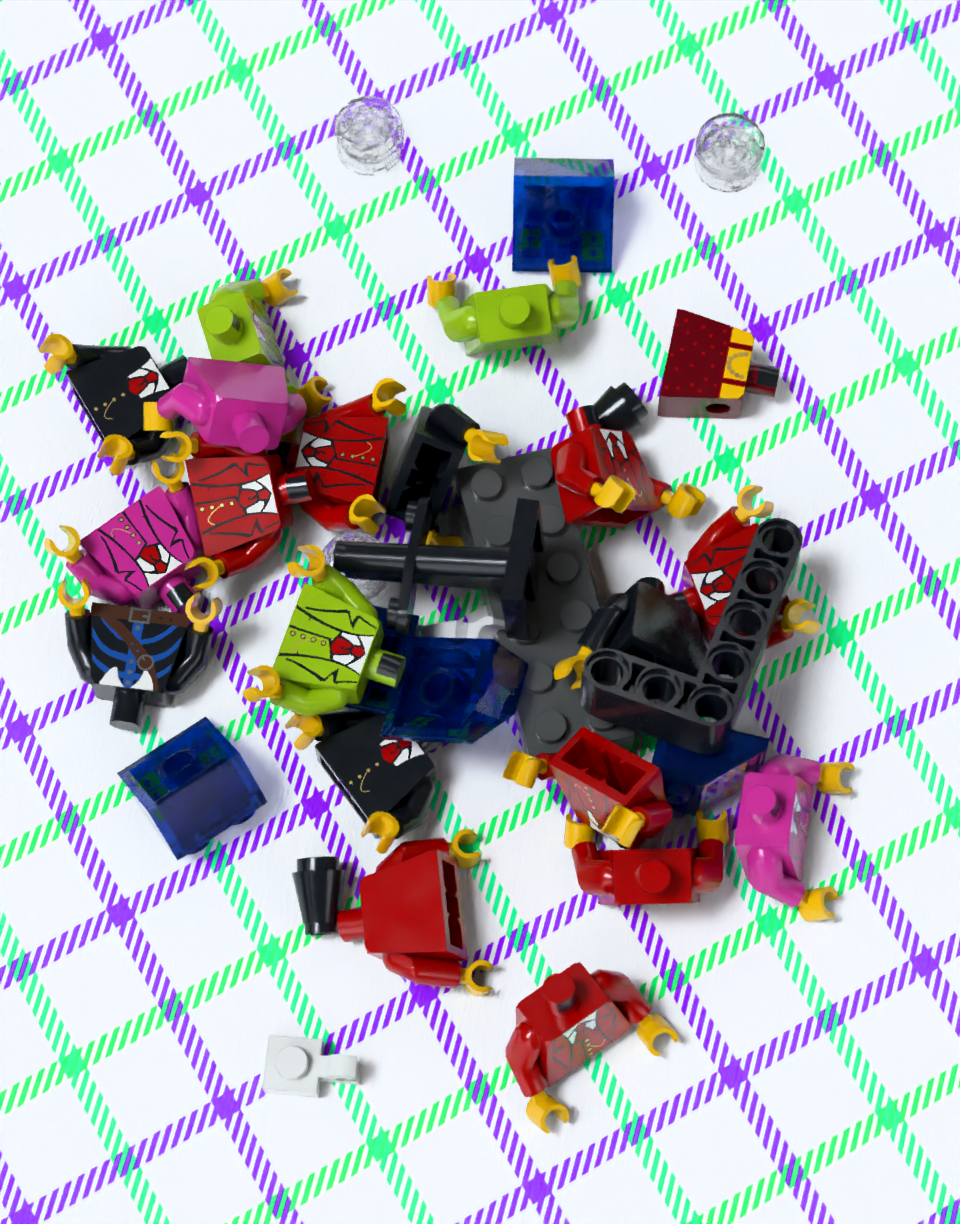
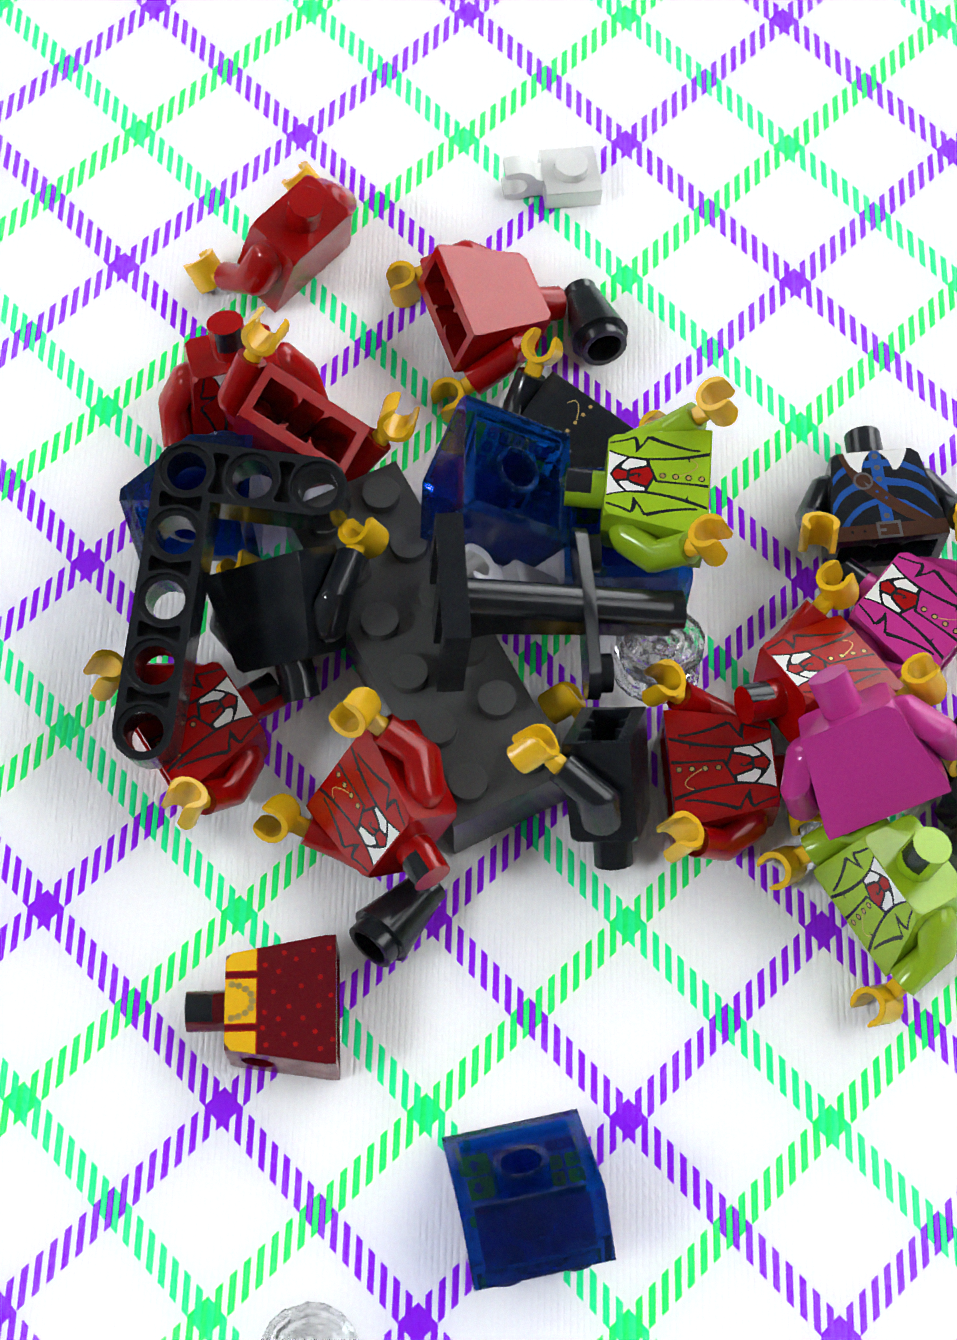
camera: 165 degrees right, 5 degrees down
clear blue slope [117,716,268,861] -> none
clear wheel [334,96,404,176] -> none
lime torso [427,255,582,356] -> none
dark pink torso [735,754,855,922] -> none

